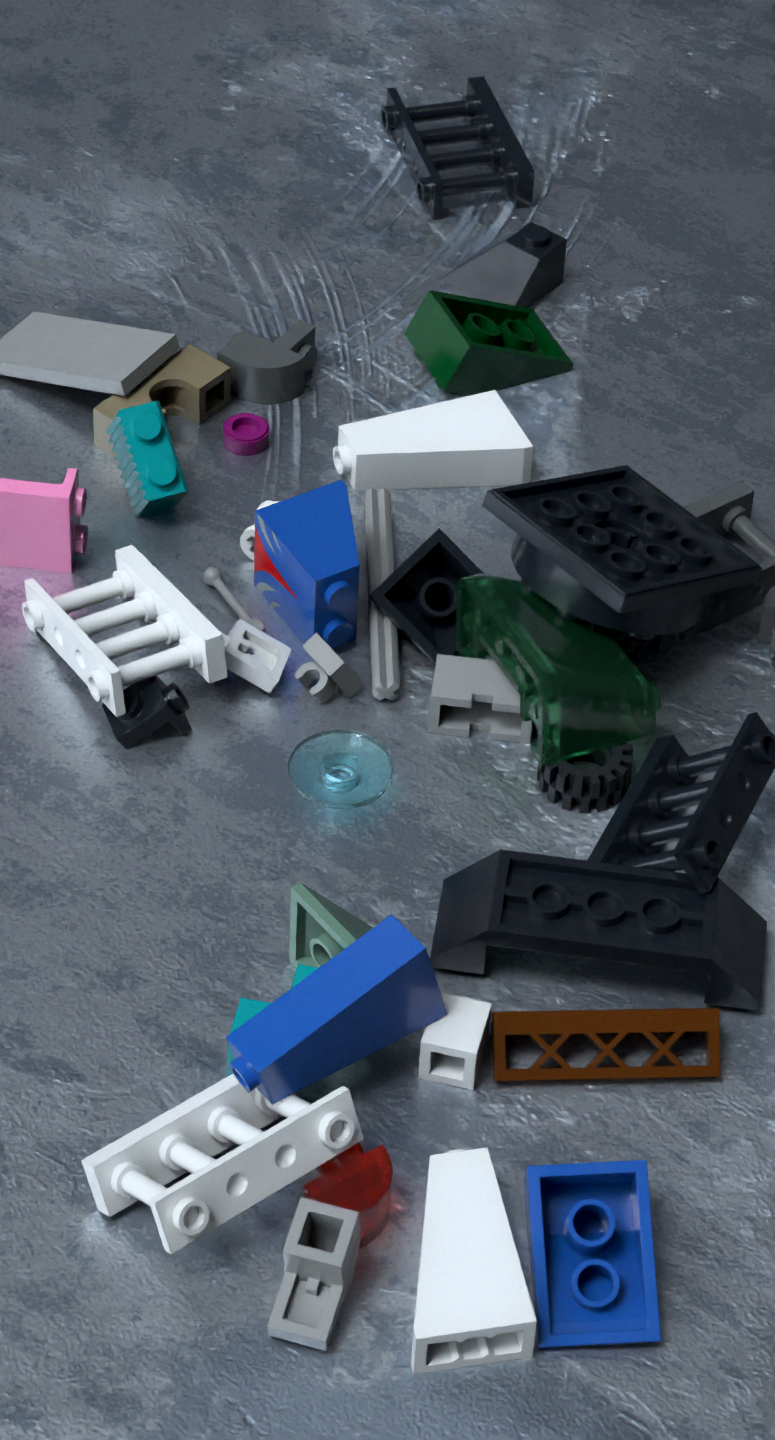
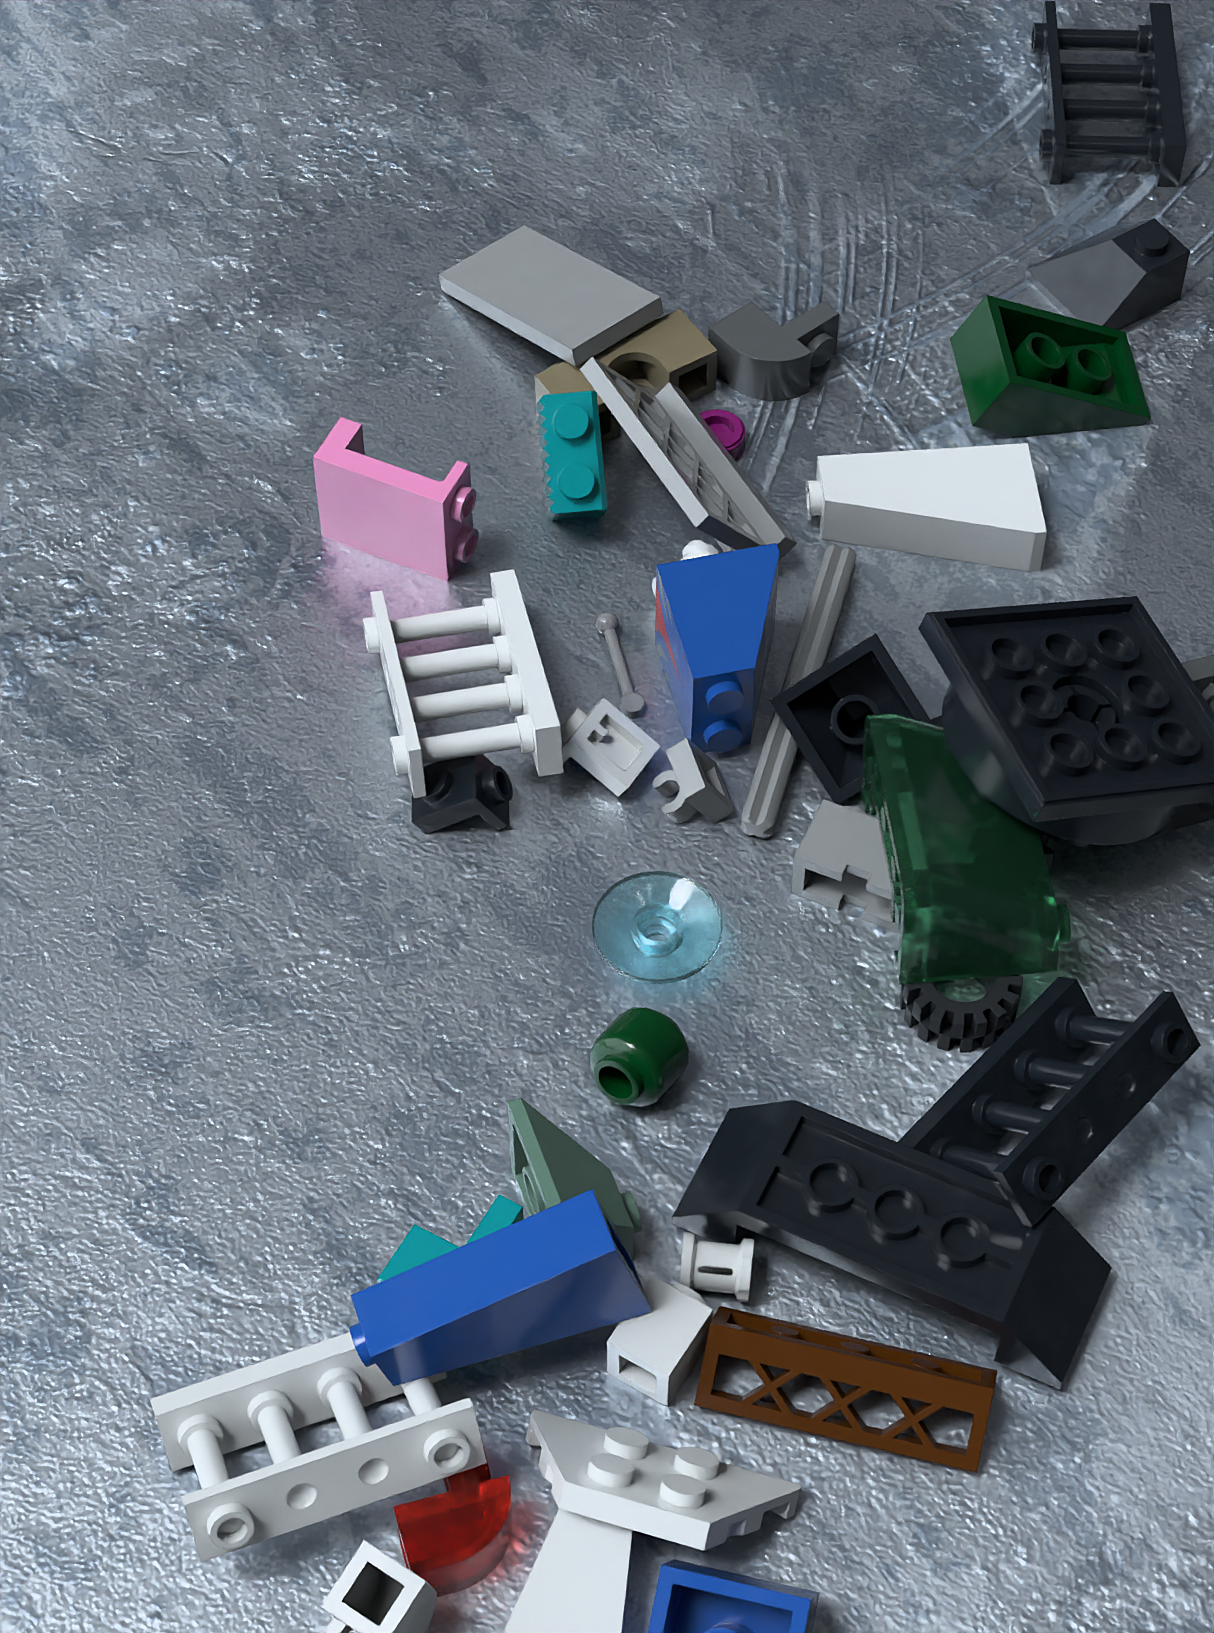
camera: 20 degrees right, 10 degrees up
none -> white wing [526,1409,802,1551]
none -> light grey fence [580,357,797,561]
none -> dark green head [590,1007,689,1107]
none -> white bush [679,1232,754,1302]

